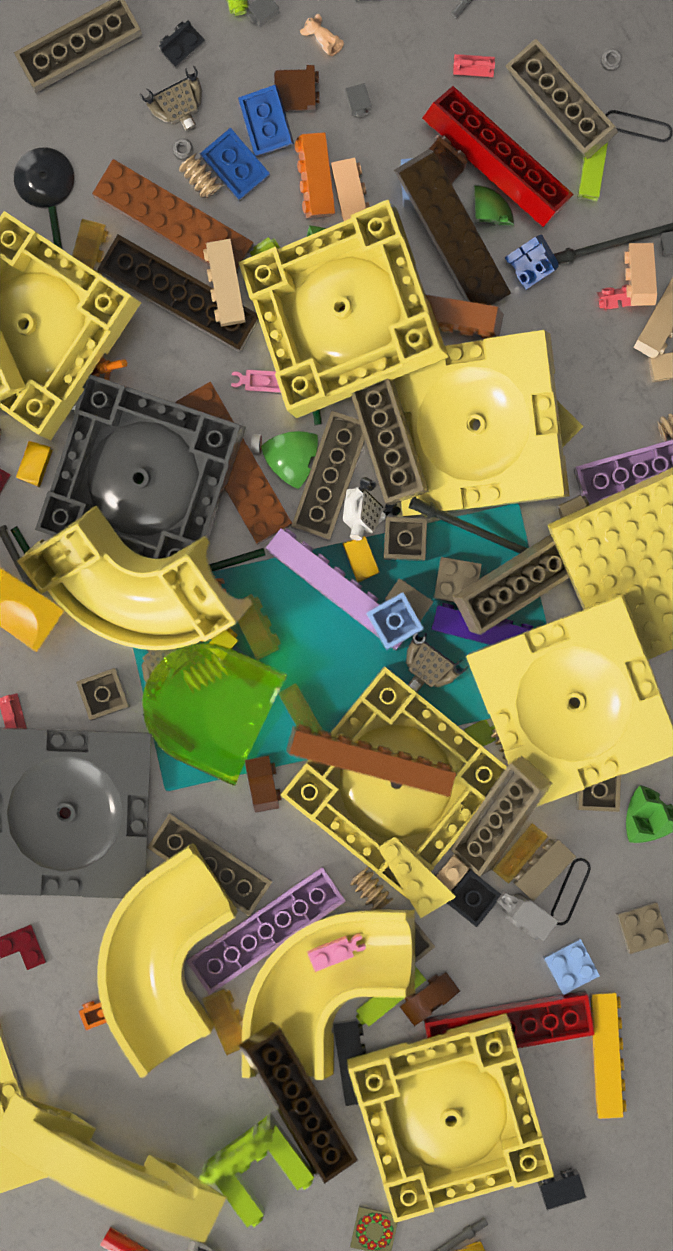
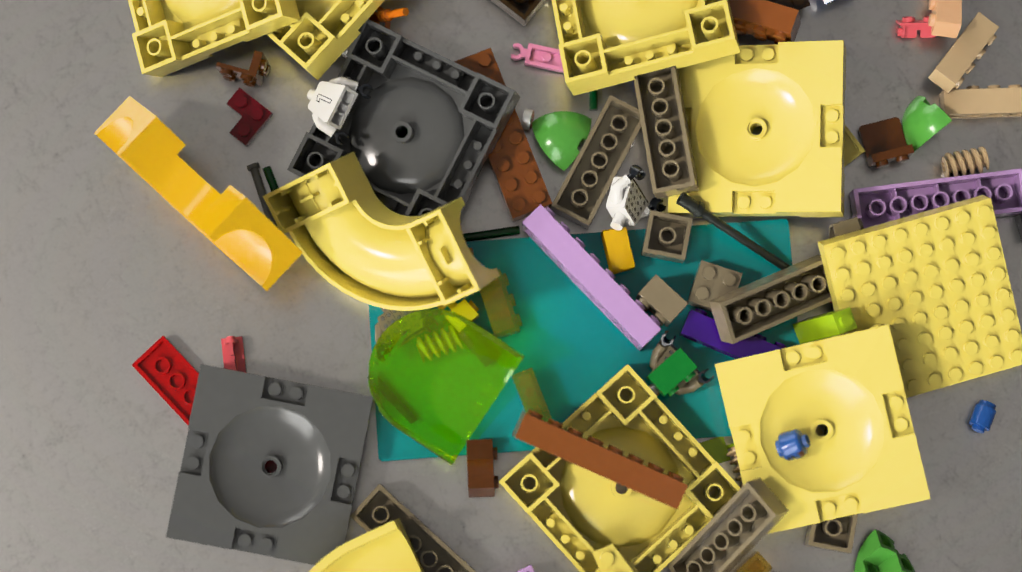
camera: 10 degrees right, 5 degrees down
yellow piece [16,441,53,487] -> none
dark tan brick [76,668,130,721] -> none
light blue brick [366,593,423,650] -> none
none -> white torso [307,77,373,146]
none -> green brick [646,348,697,397]
none -> head [775,429,810,461]
none -> lime brick [792,307,858,344]
none -> reddish brown bracket [858,117,914,168]
none -> bright green brick [901,96,952,152]

